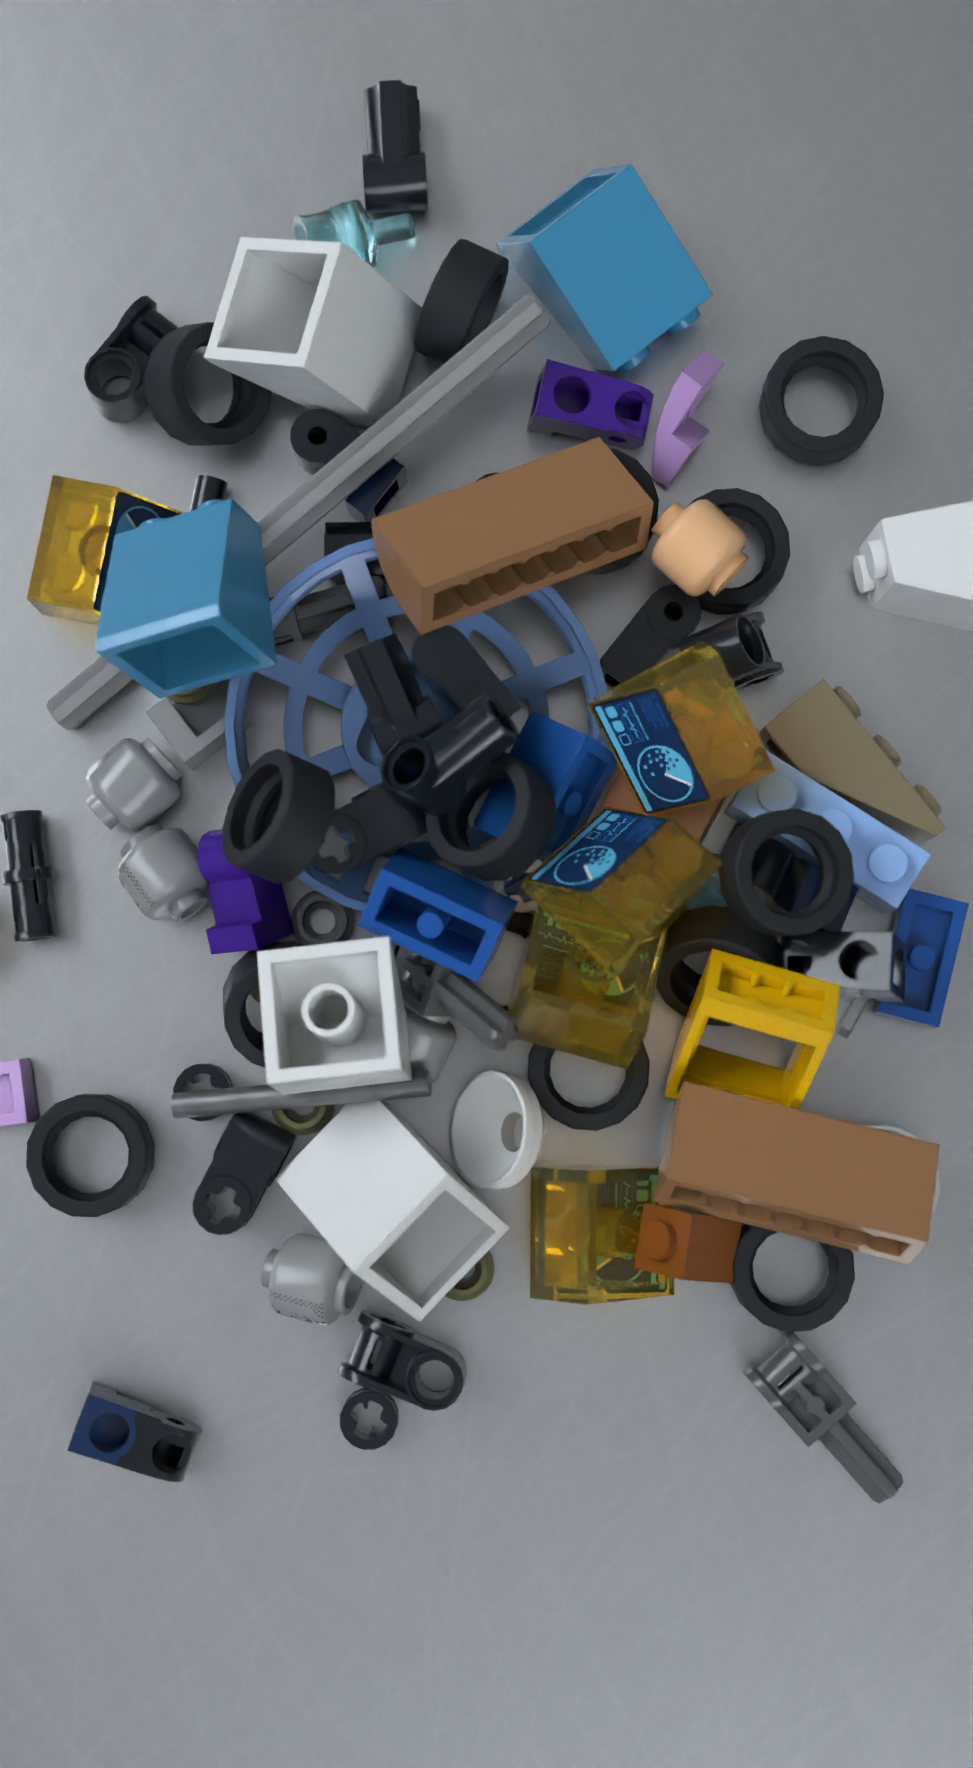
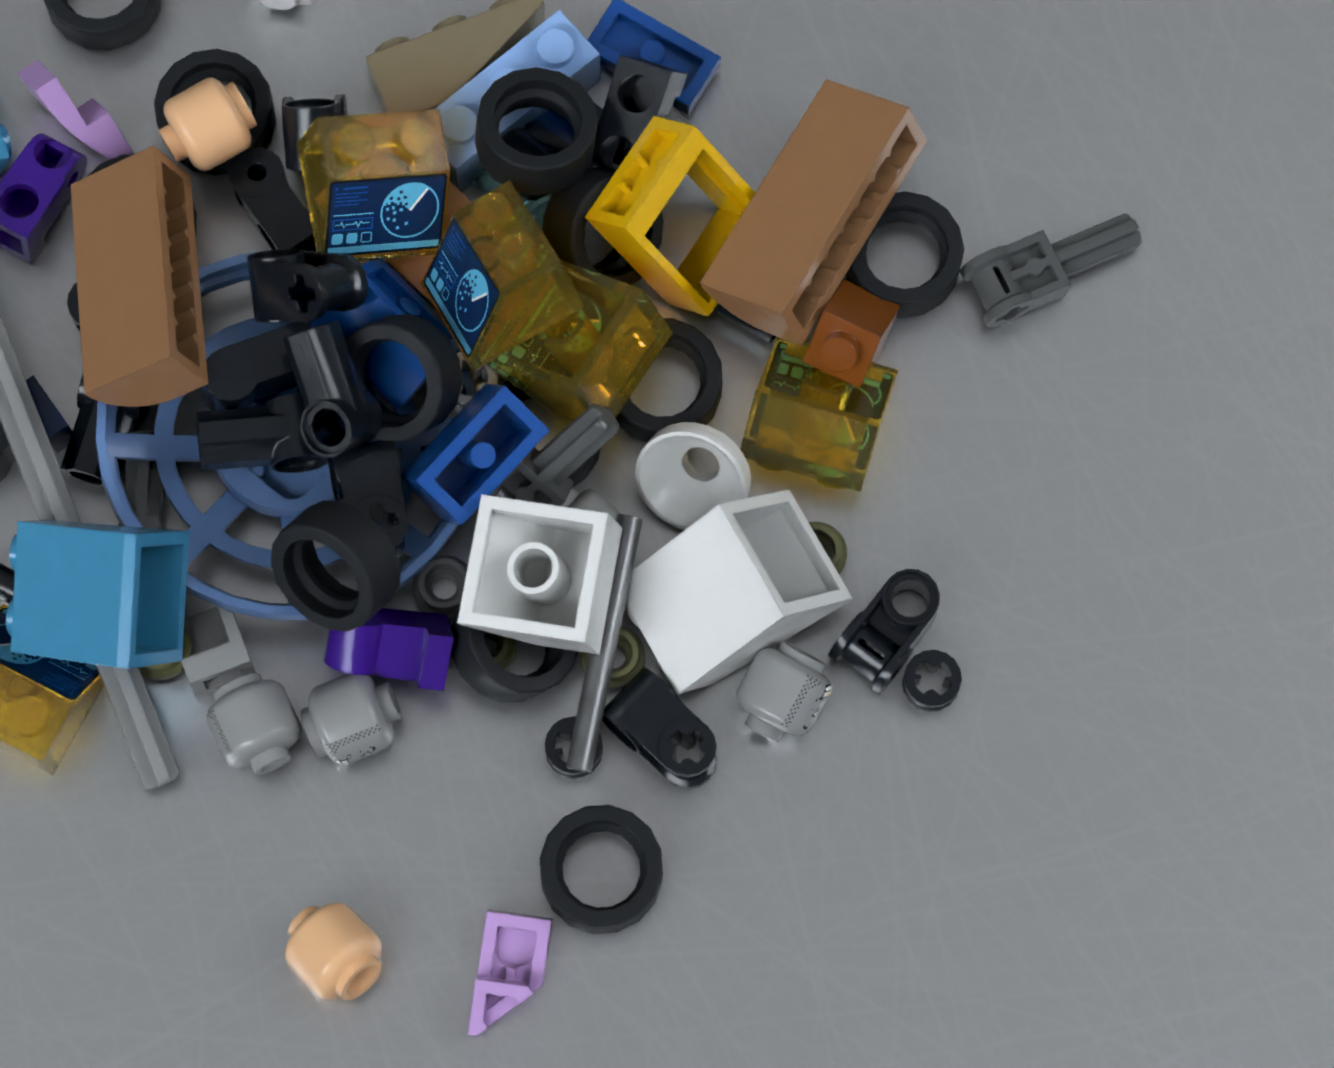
camera: 75 degrees left, 10 degrees down
black pin [0,810,57,942] -> none
leg [67,1382,202,1482] -> none
none -> black piece [247,248,368,323]

